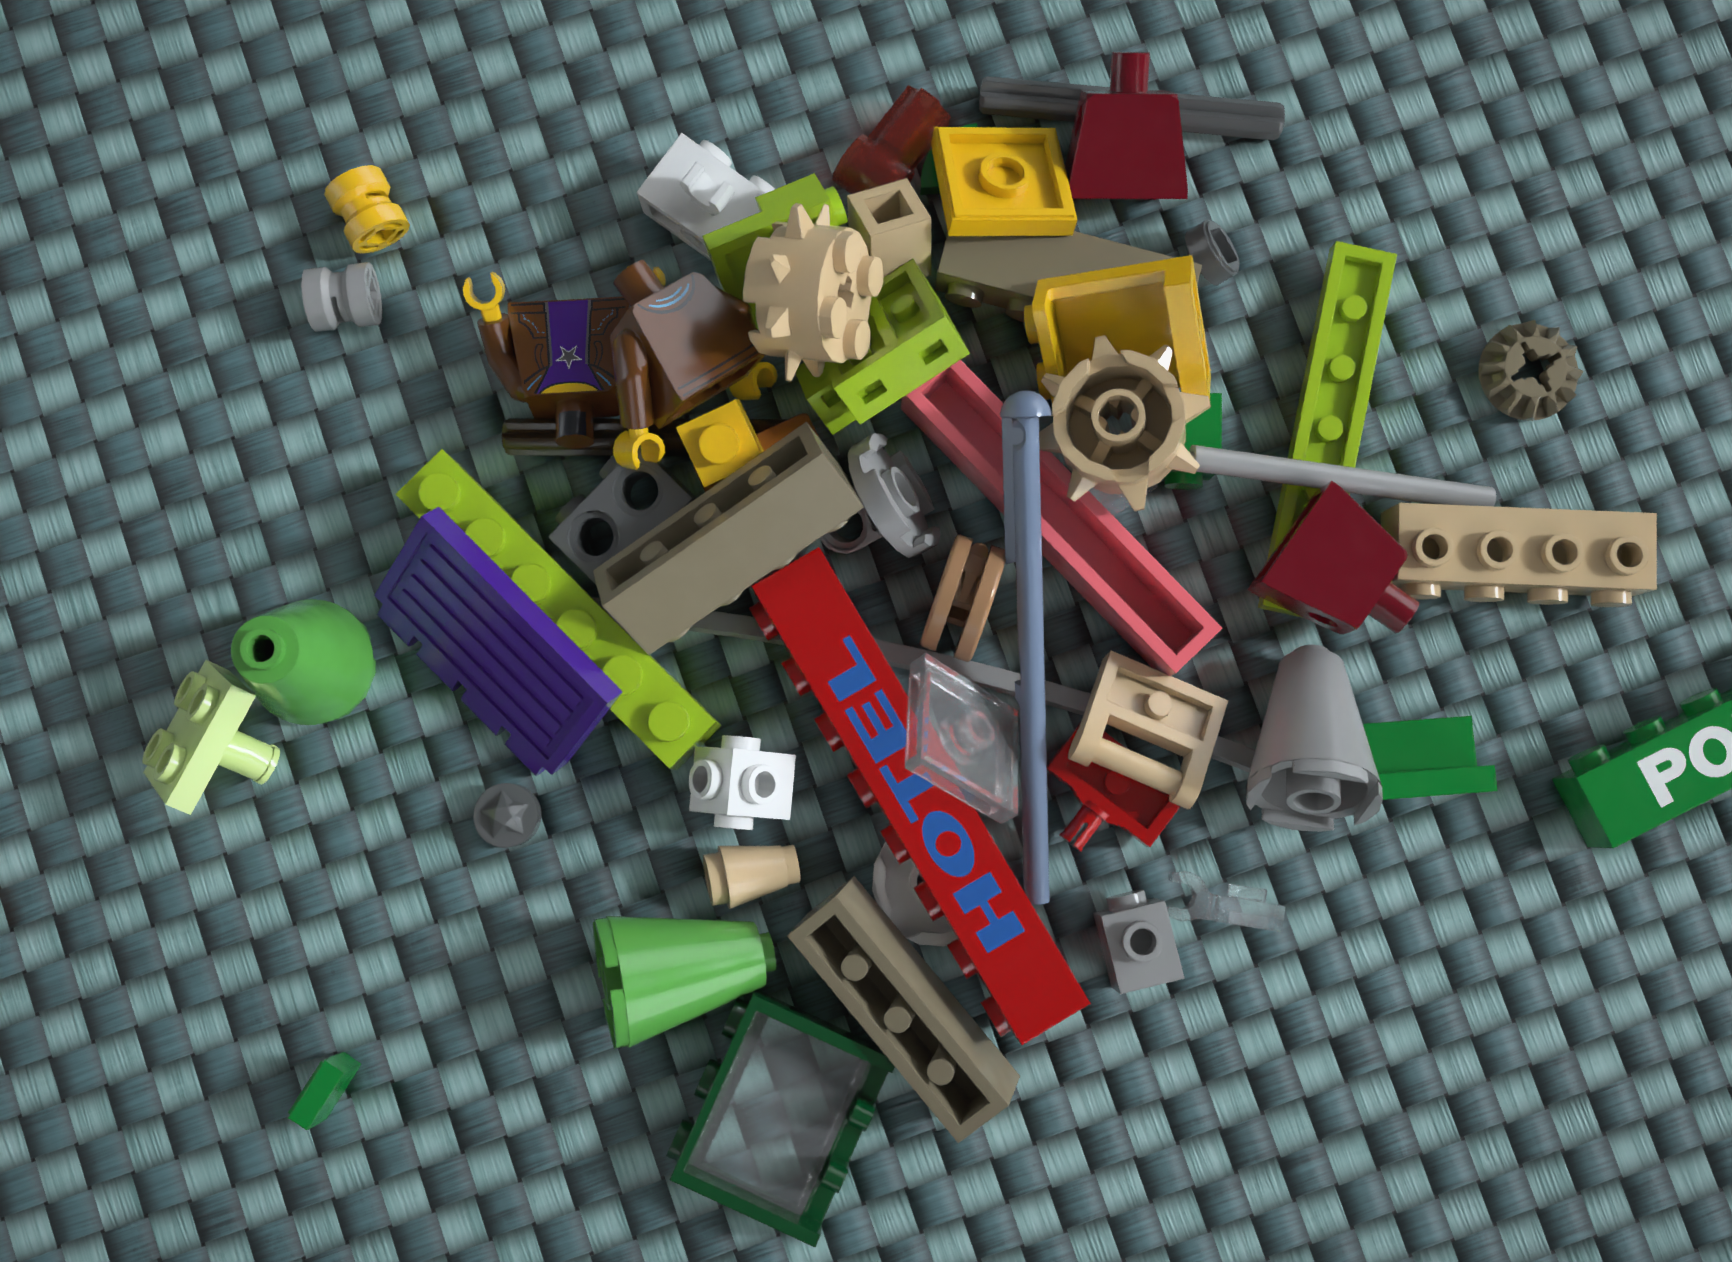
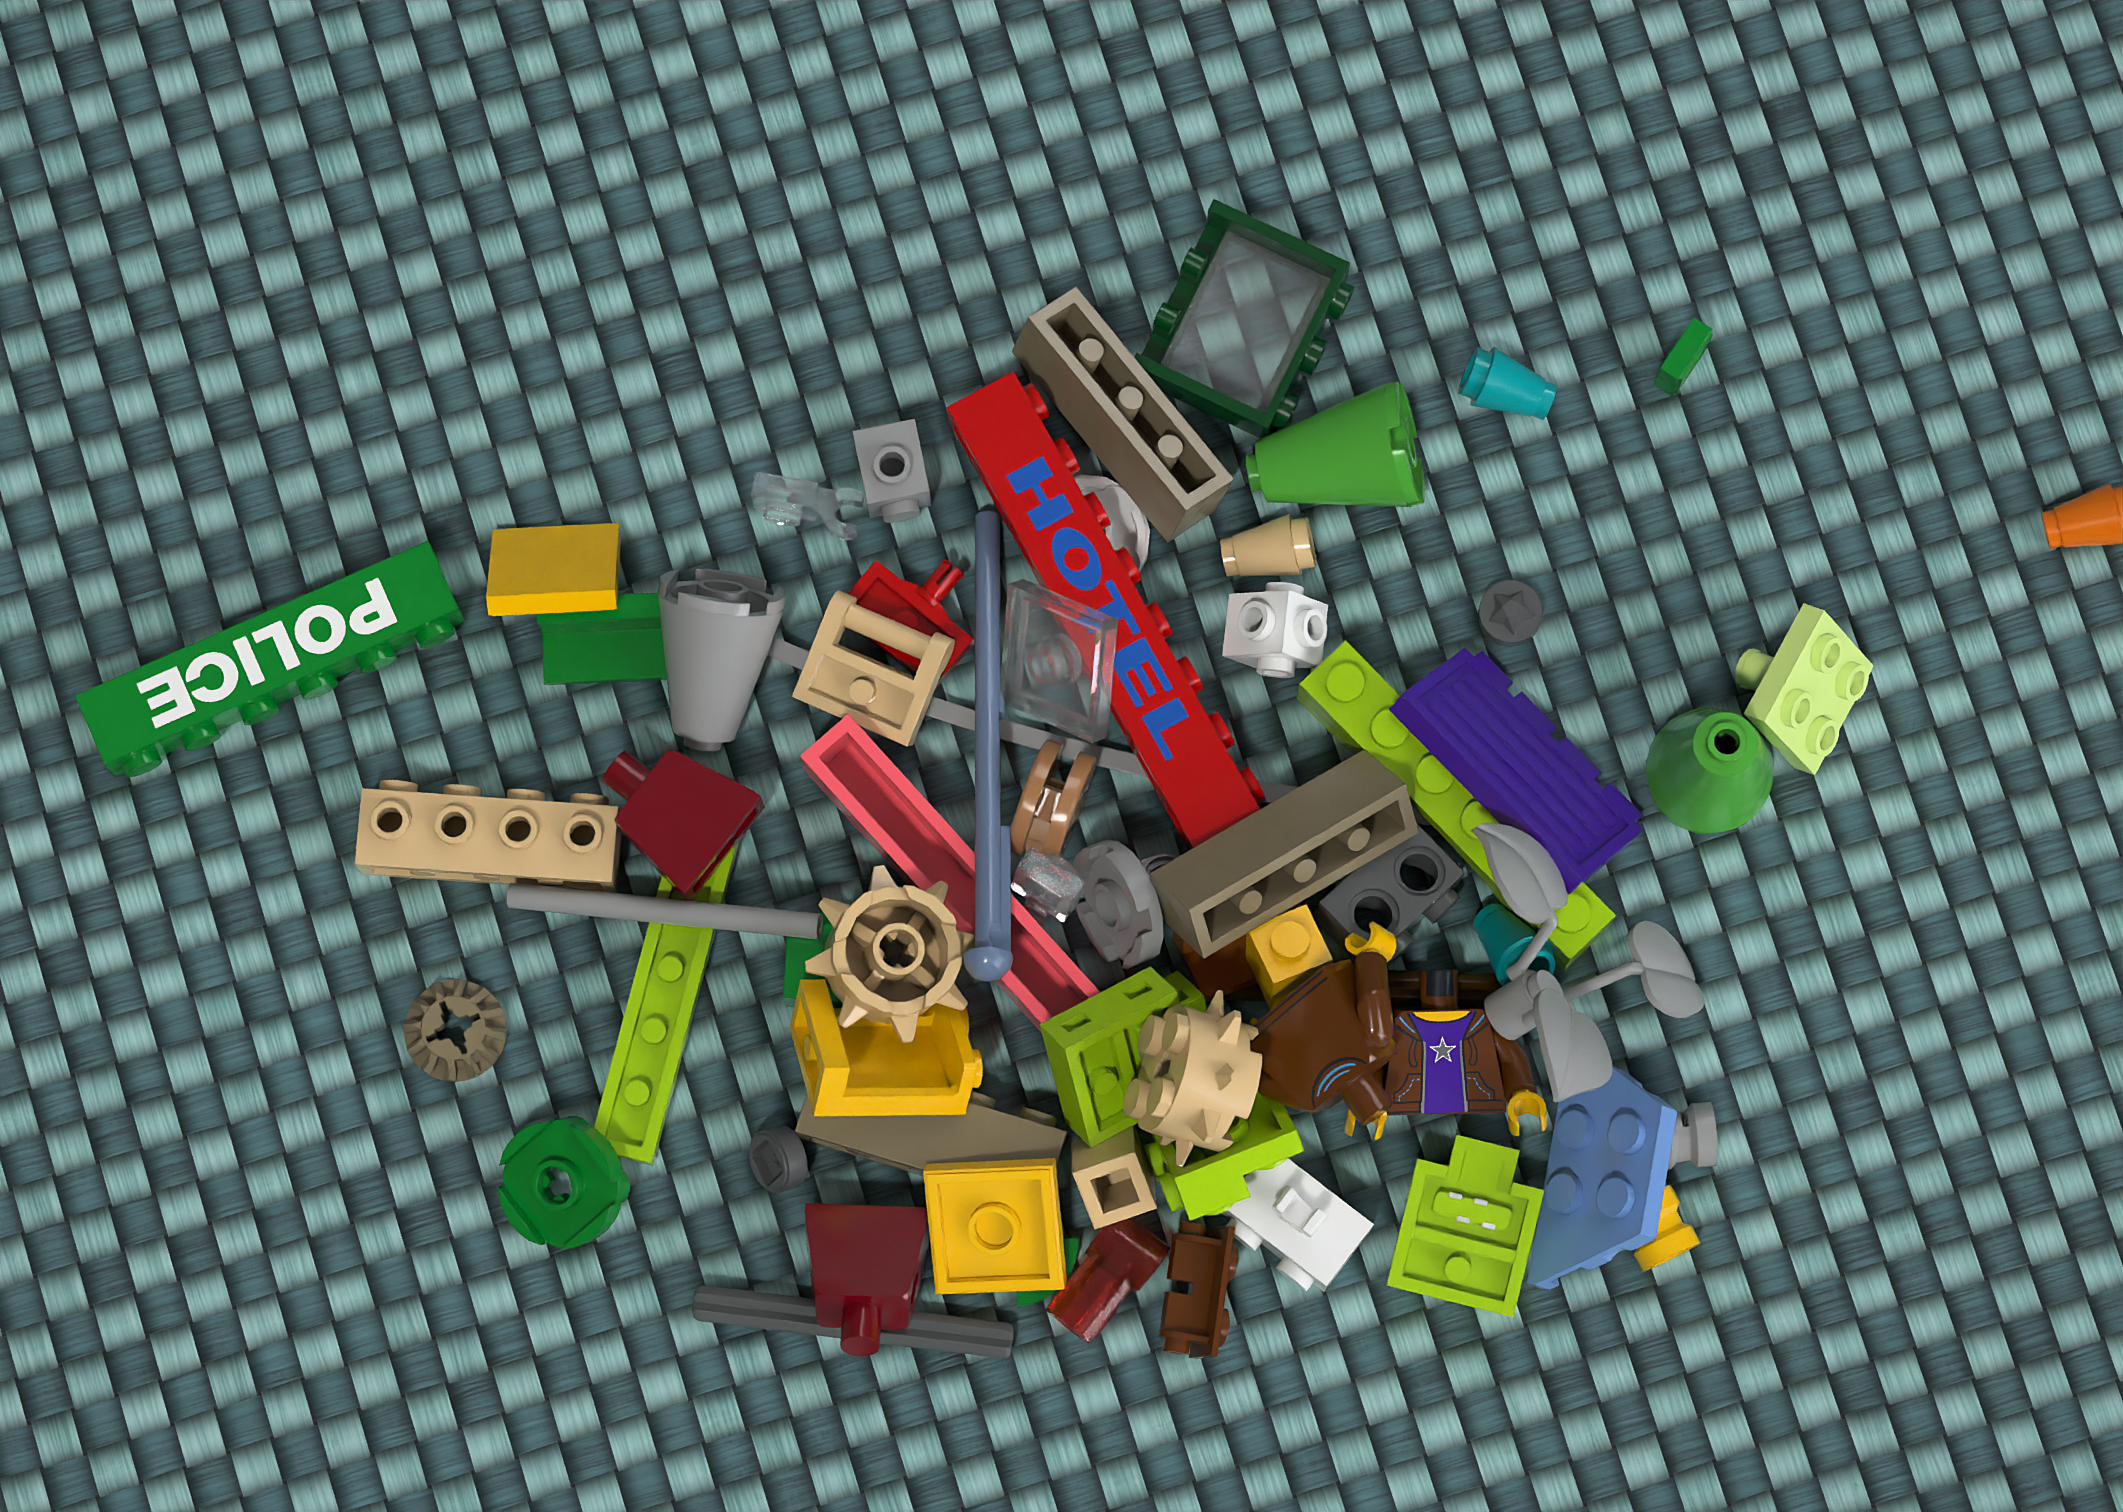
camera: 175 degrees left, 5 degrees down
none -> yellow tile [486,523,621,616]
none -> green plate [498,1116,630,1249]
none -> clear plate [1011,847,1085,928]
none -> reddish brown hinge [1158,1222,1238,1359]
none -> lime piece [1385,1134,1544,1317]
none -> teal cone [1458,347,1557,420]
none -> light grey plant [1471,823,1705,1102]
none -> teal cone [1473,904,1555,986]
none -> medium blue wing [1527,1065,1678,1290]

